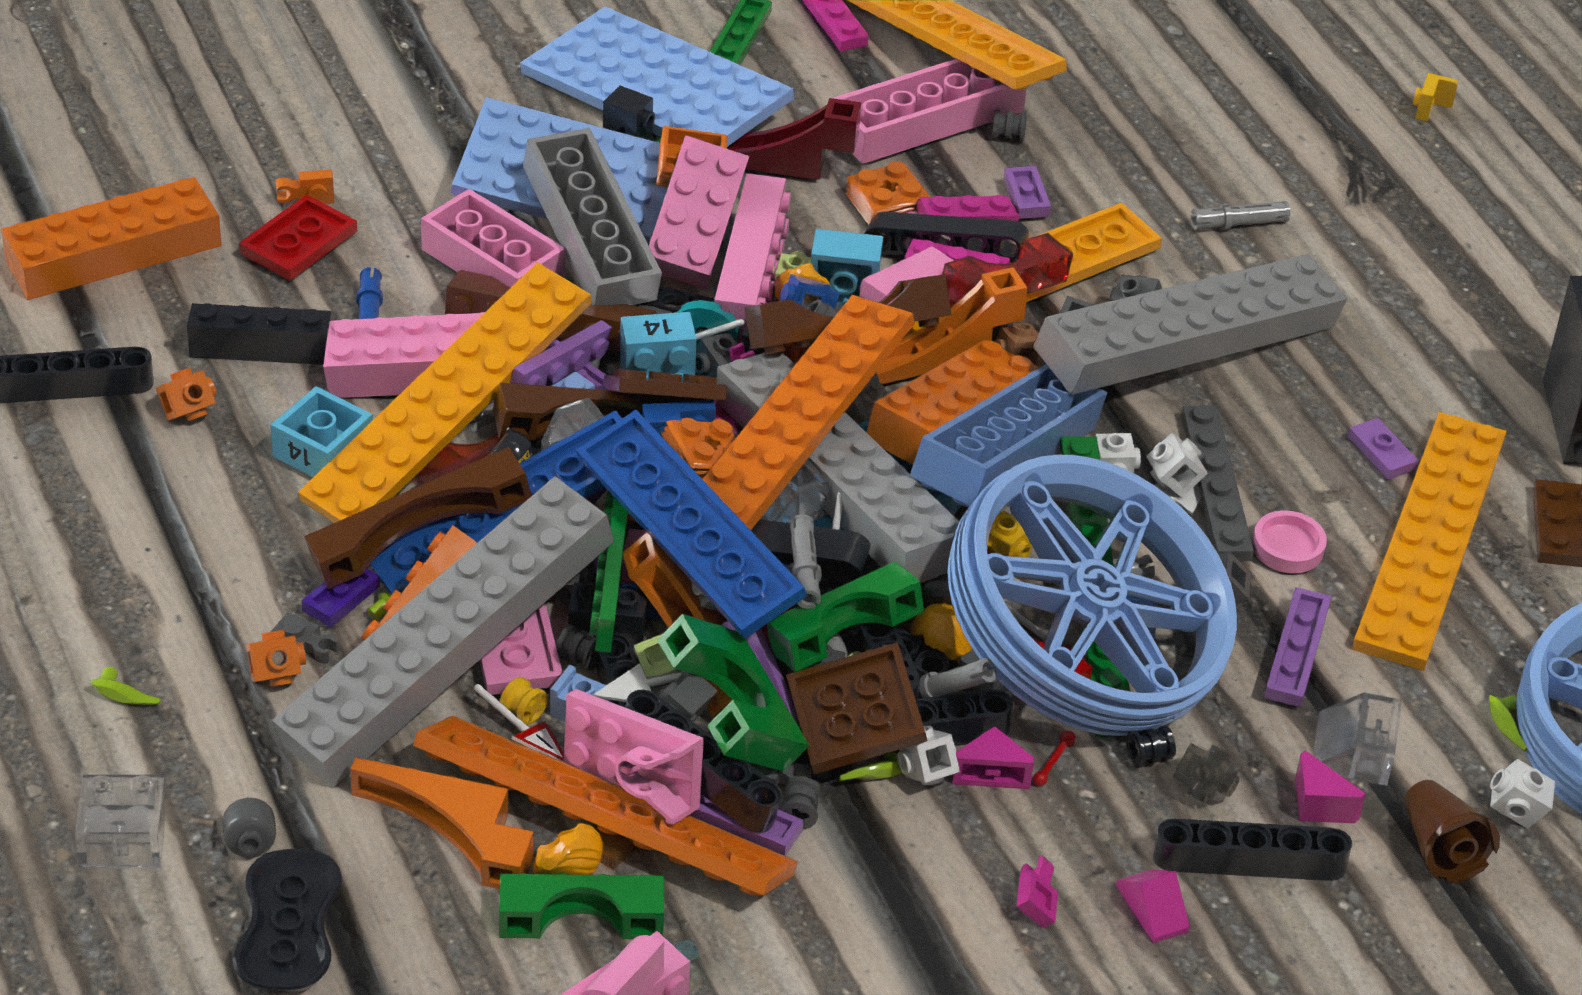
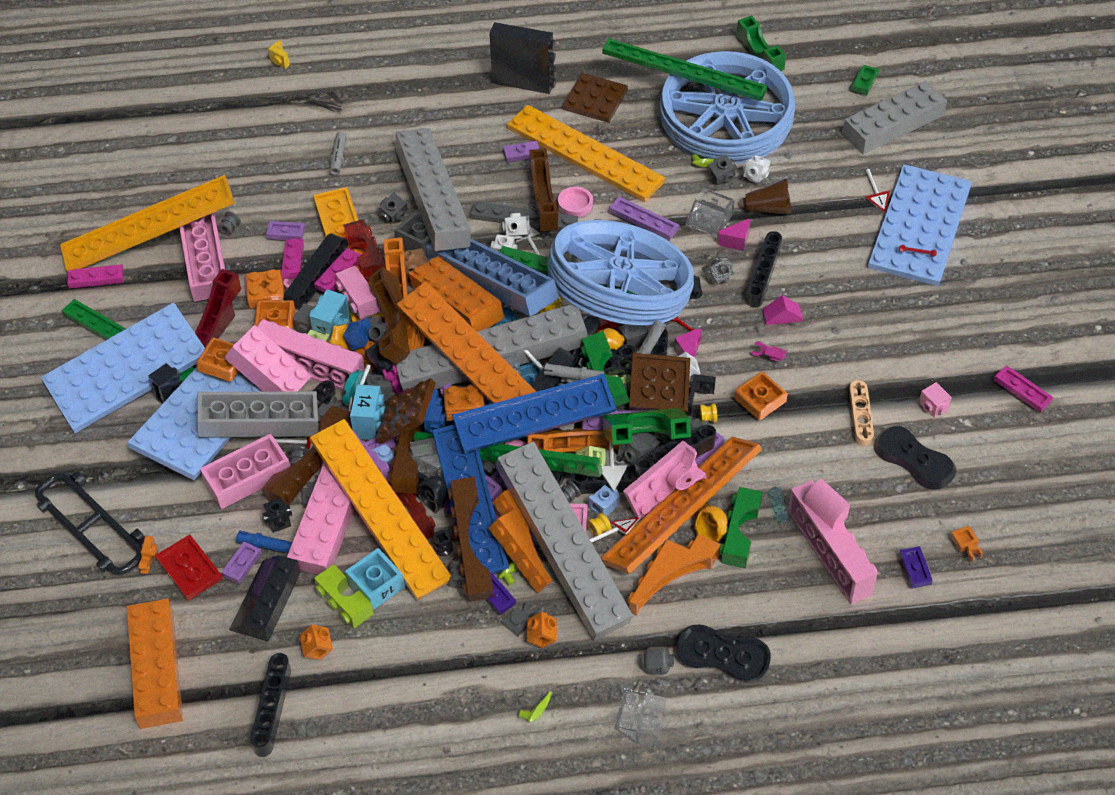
camera: 70 degrees left, 10 degrees up
none -> black bar [35,470,145,575]
none -> medium lavender plate [221,542,262,585]
none -> orange brick [254,301,295,329]
none -> black brick [262,498,292,533]
none -> lime arch [314,564,374,628]
none -> reddish brown arch [529,149,558,231]
none -> black bracket [688,374,716,415]
none -> yellow wheel [699,403,717,423]
none -> dark grey brick [708,155,737,186]
none -> orange brick [734,371,788,420]

